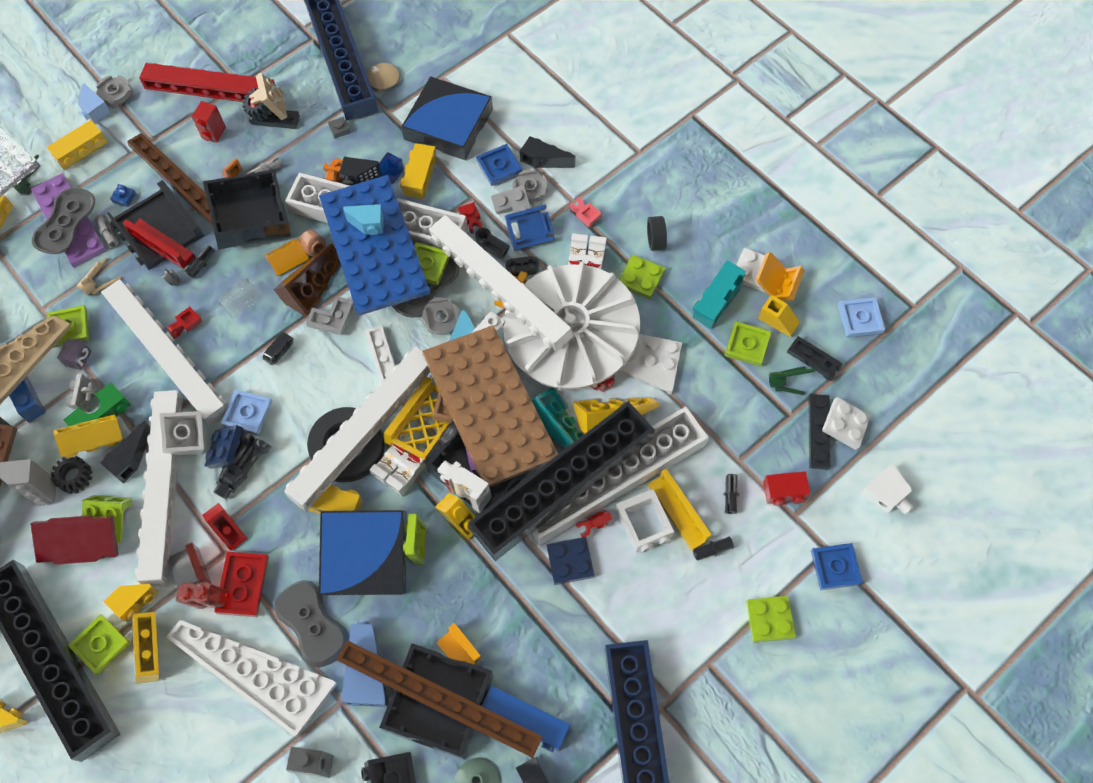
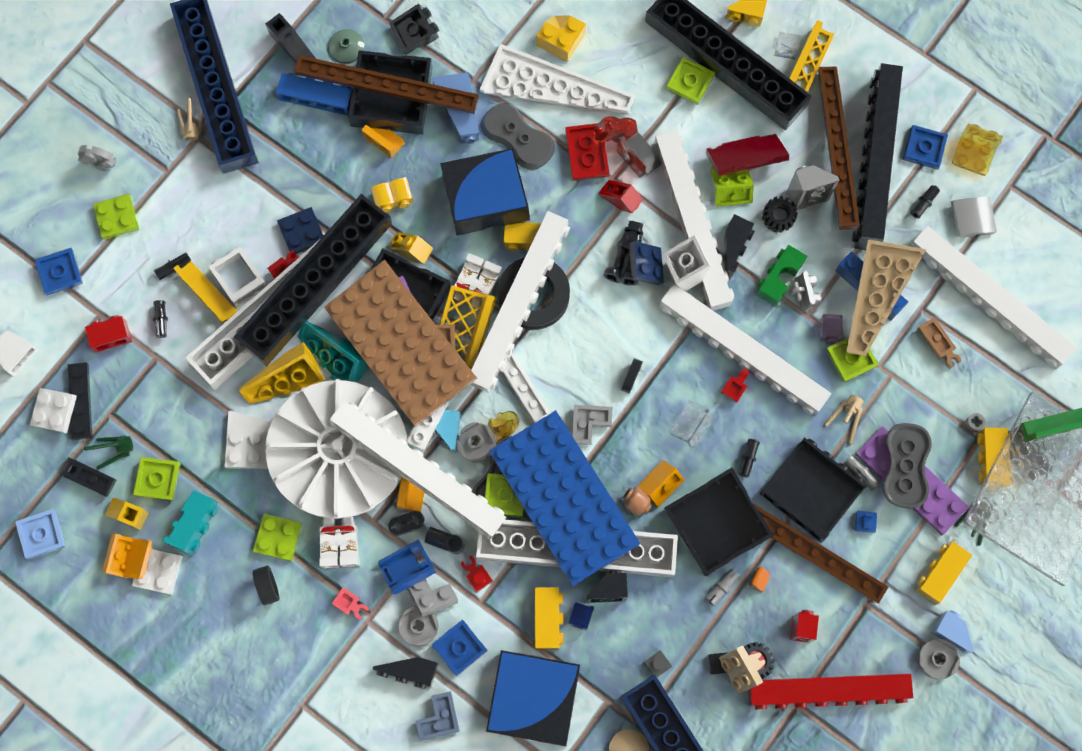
camera: 165 degrees right, 10 degrees up
yellow brick [53,415,123,458] -> none
yellow slope [103,584,158,622] -> none
red fence [123,219,195,269] -> none
yellow brick [132,612,159,684] -> none
dark grey plate [162,269,179,286] -> none
light blue plate [221,389,273,435] -> none
reddish brown wedge [273,243,340,316] -> none
dark grey torso [286,747,334,778] -> none
orange hips [323,158,343,184] -> none
medium azure slope [343,204,384,235] -> none
lime plate [403,514,427,565] -> none
white hips [438,461,492,513] -> none
none -> light grey plate [78,145,117,171]
none -> tan plant [177,98,205,140]
none -> yellow brick [371,178,413,213]
none -> sand blue plate [416,691,460,741]
none -> clear yellow hair [488,411,519,438]
none -> yellow slope [536,15,586,62]
none -> clear hand [620,136,636,160]

